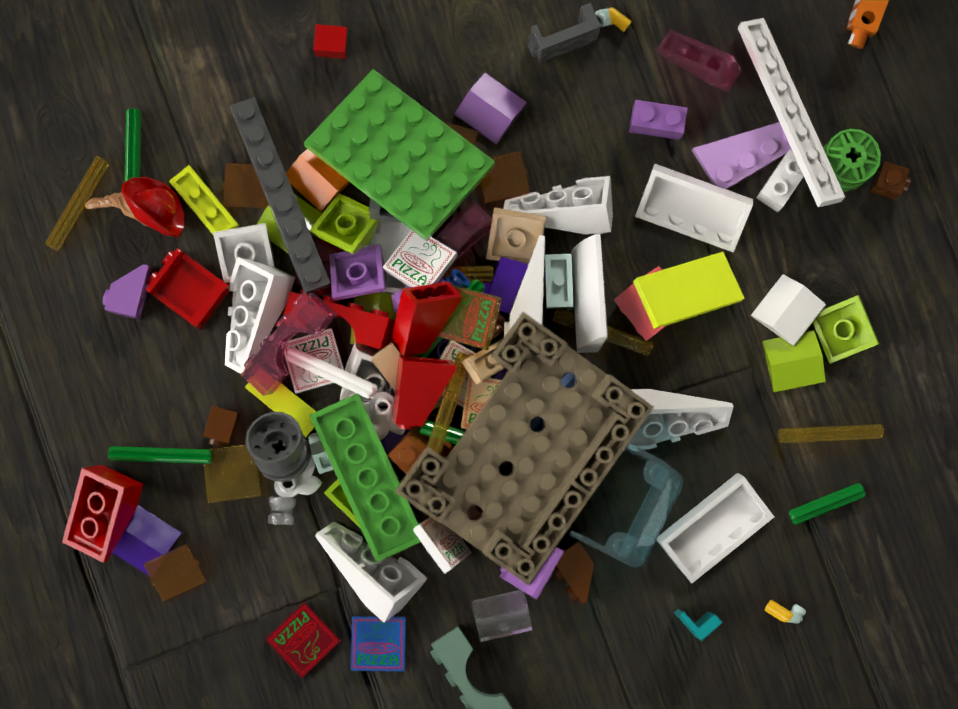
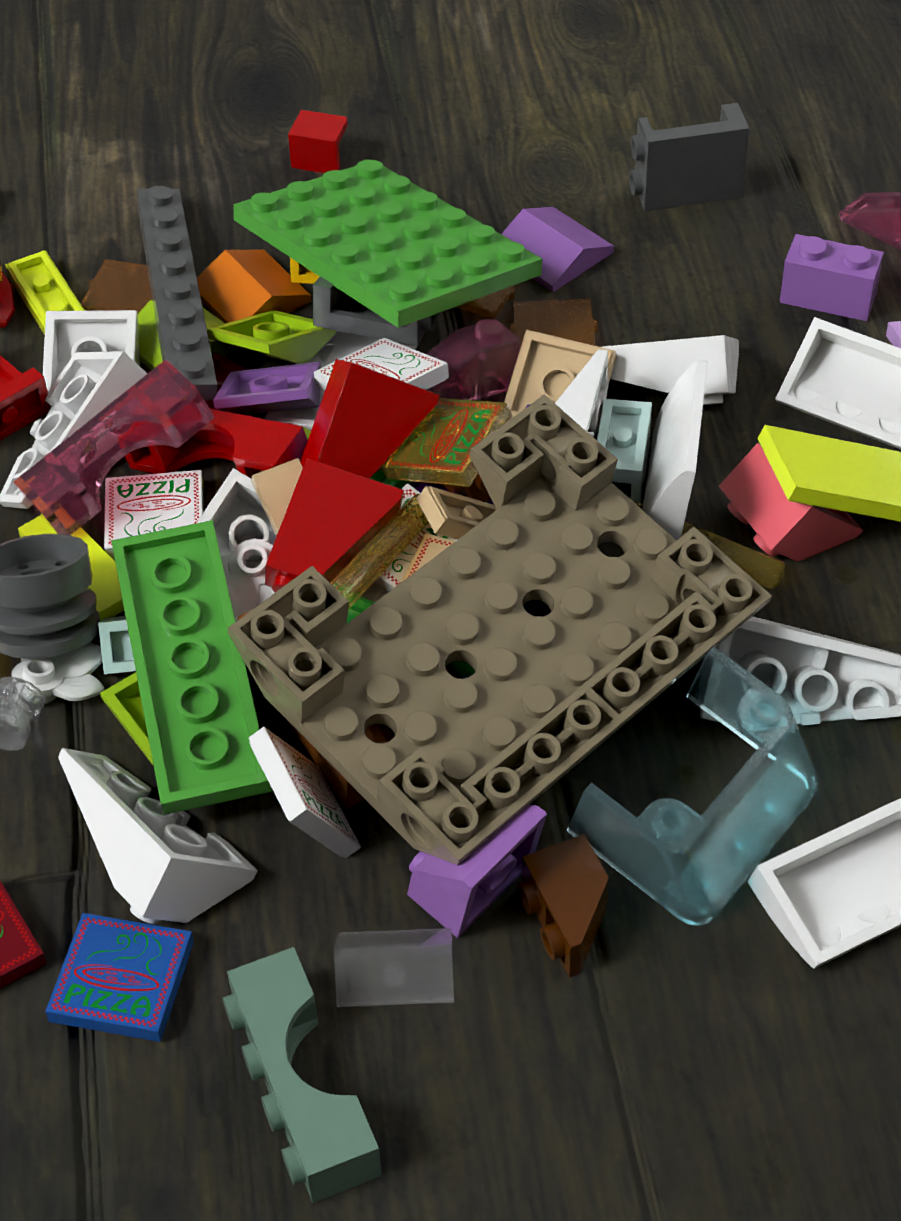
camera: 15 degrees right, 35 degrees down
white axle [285,348,378,399] -> none
arm [595,8,632,32] -> none
teal panel [674,609,722,641] -> none

